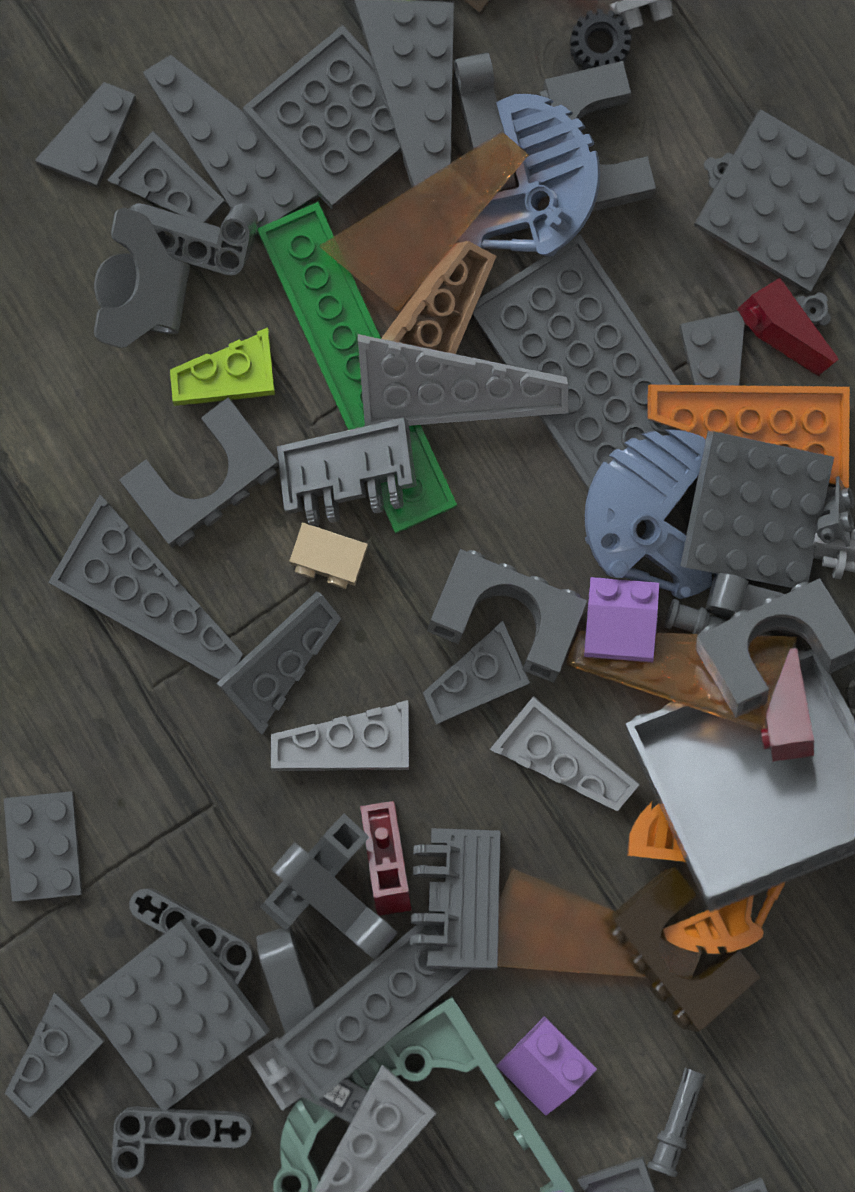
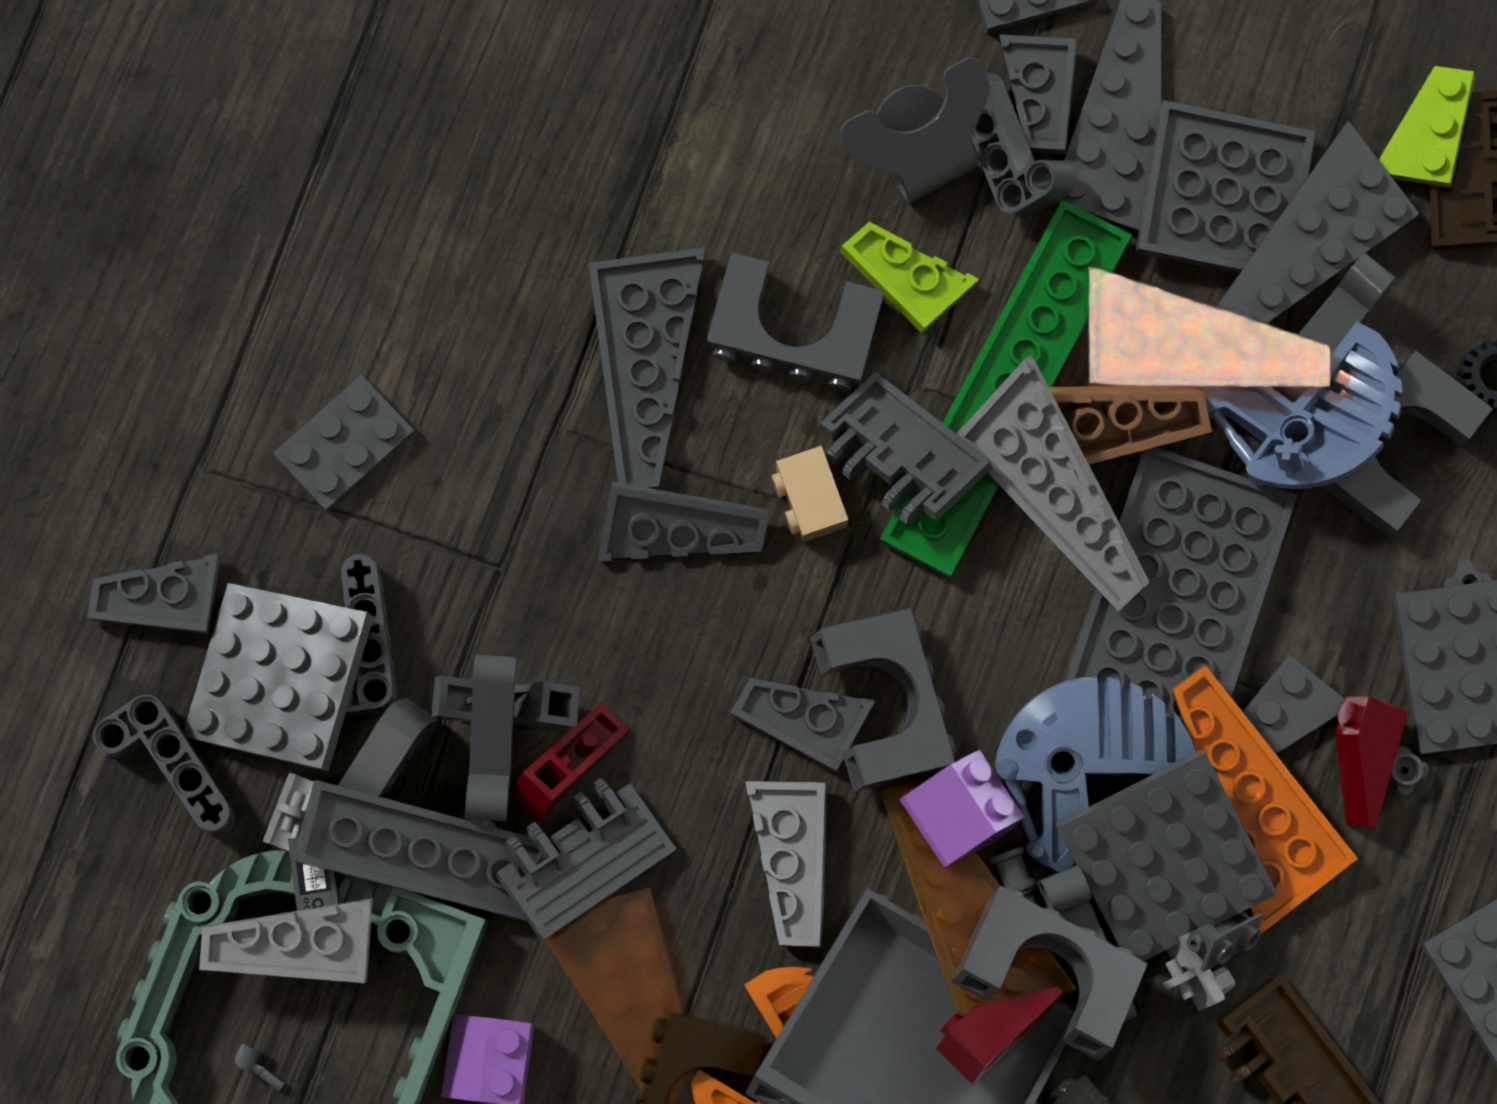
camera: 60 degrees right, 5 degrees down
light grey wing [271,700,409,771] -> none

